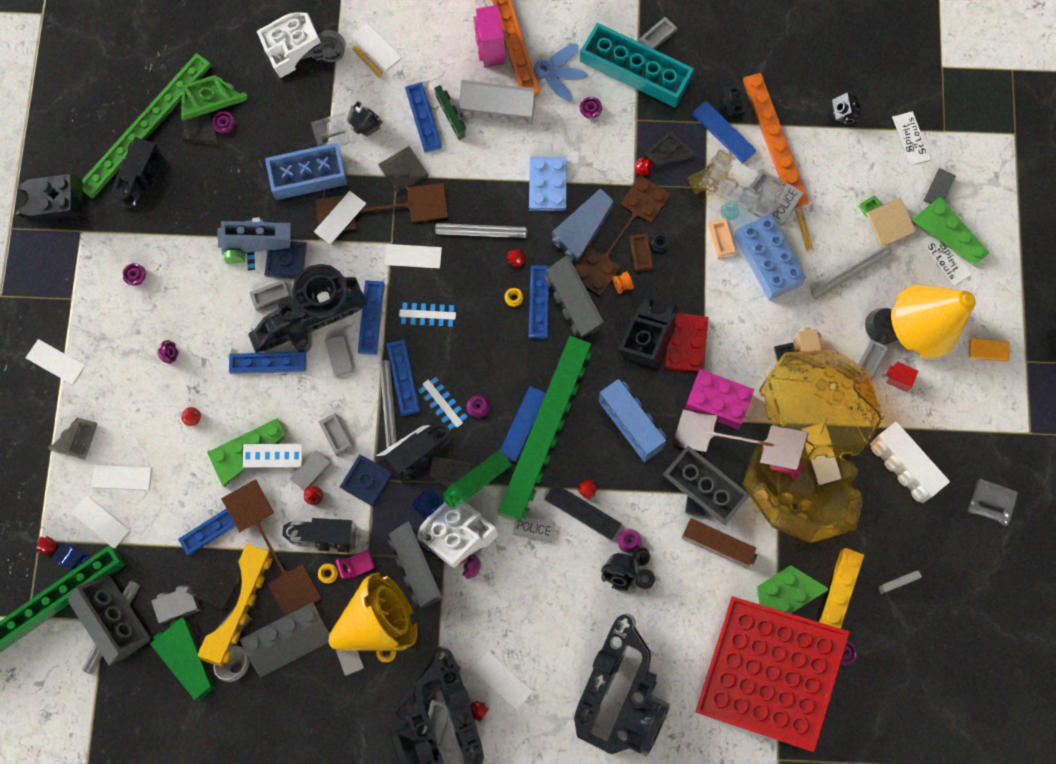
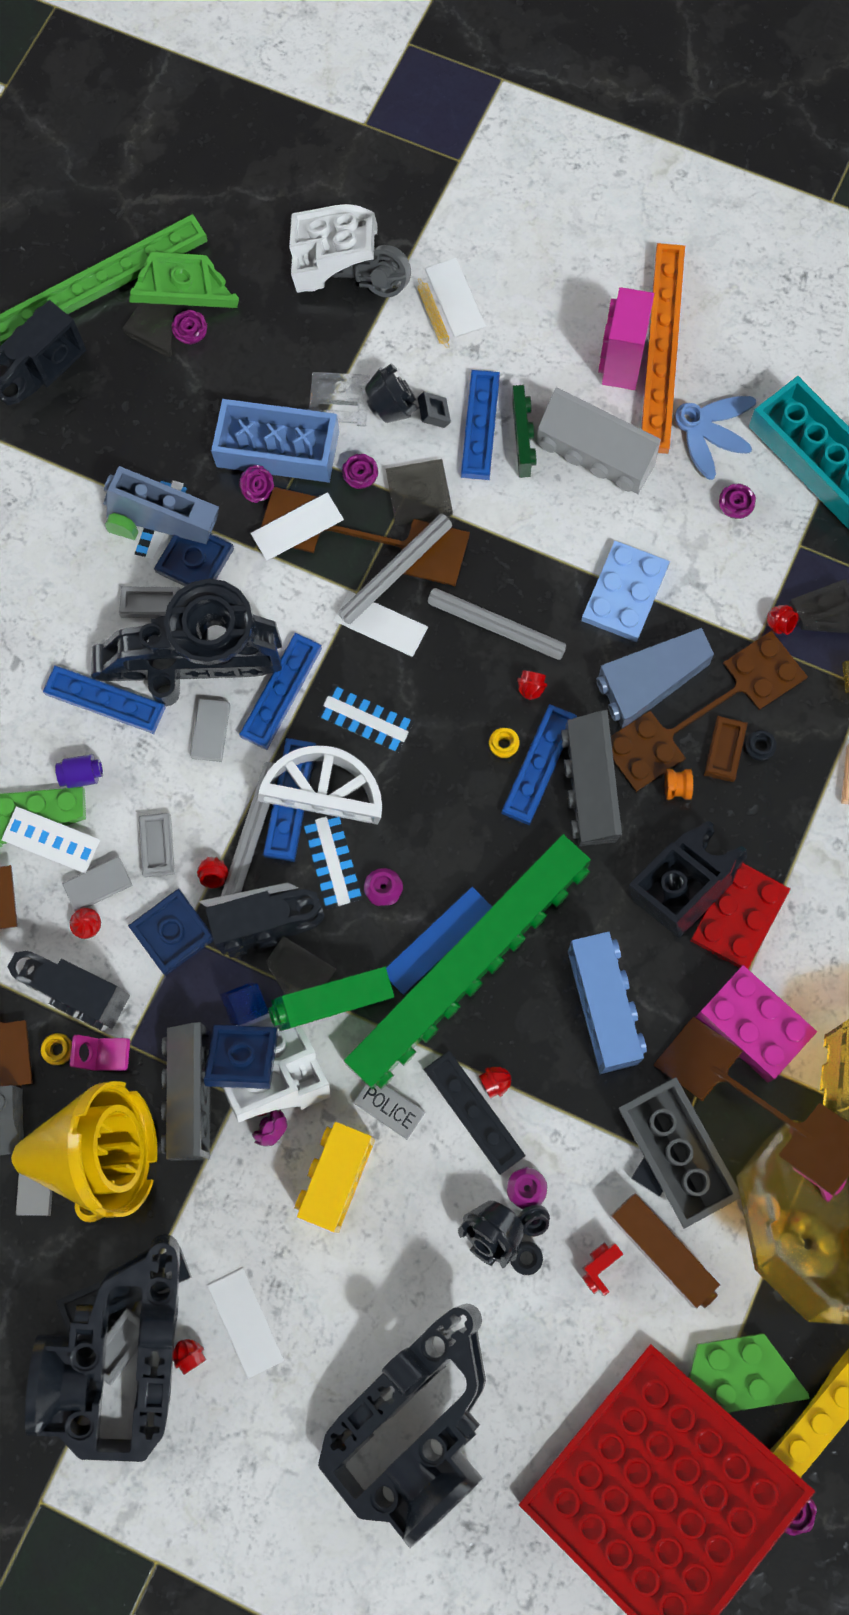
camera: 25 degrees right, 0 degrees up
none -> dark purple brick [55,754,103,788]
none -> red plate [197,856,228,888]
none -> dark blue tile [204,1025,278,1089]
none -> magenta plate [239,465,274,503]
none -> white window [257,746,382,825]
none -> yellow brick [294,1122,375,1233]
none -> light grey axle [339,514,452,624]
none -> magenta plate [342,454,379,489]
none -> black plate [417,392,451,428]
none -> red bracket [582,1242,624,1296]

